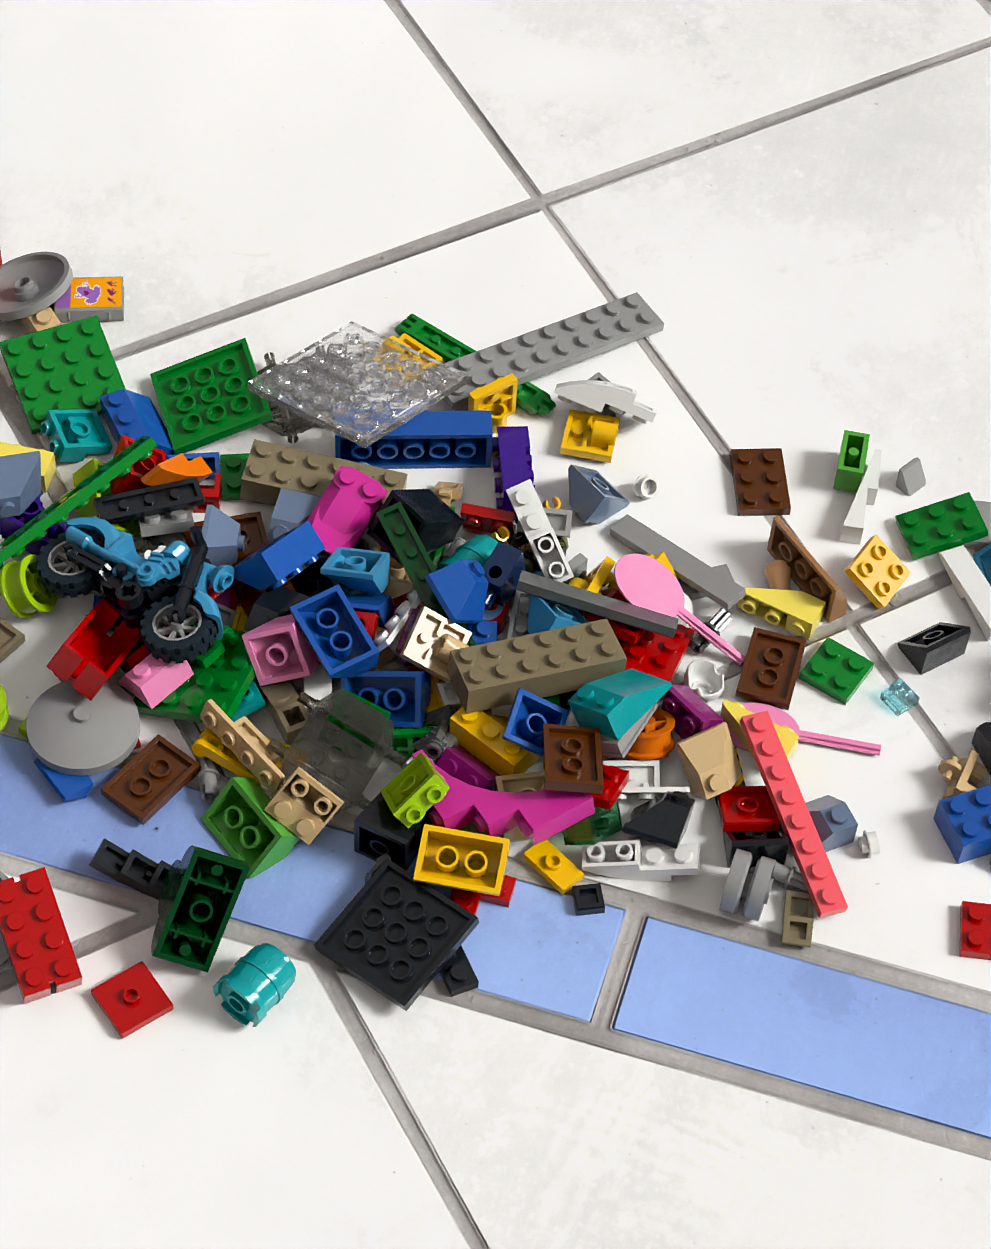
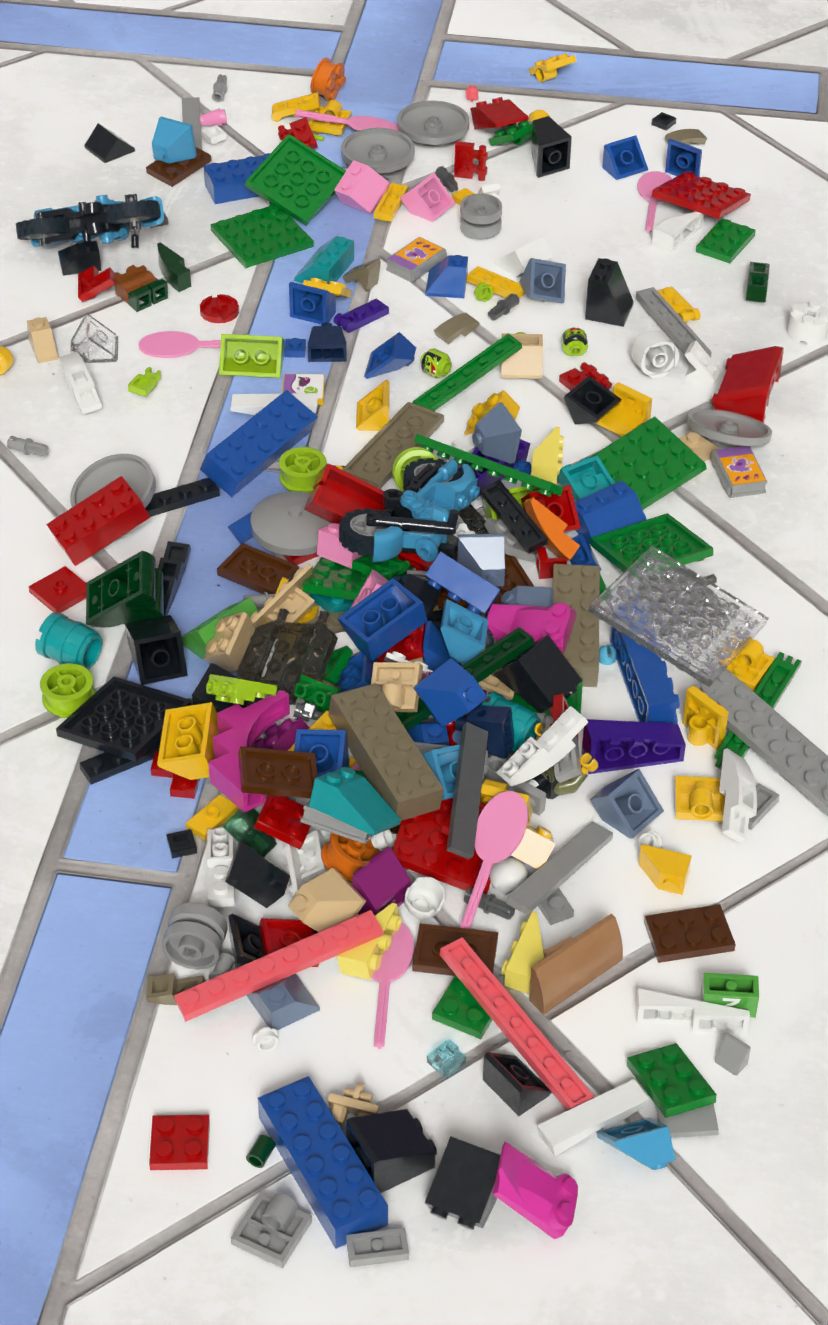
camera: 85 degrees right, 10 degrees down
tan plate [434,481,464,507] -> none
yellow plate [844,534,911,610] -> none
none -> lime wheel [40,663,95,718]
none -> black slope [125,615,188,685]
none -> green hips [294,673,342,710]
none -> coral plate [439,937,595,1111]
none -> yellow slope [638,844,692,895]

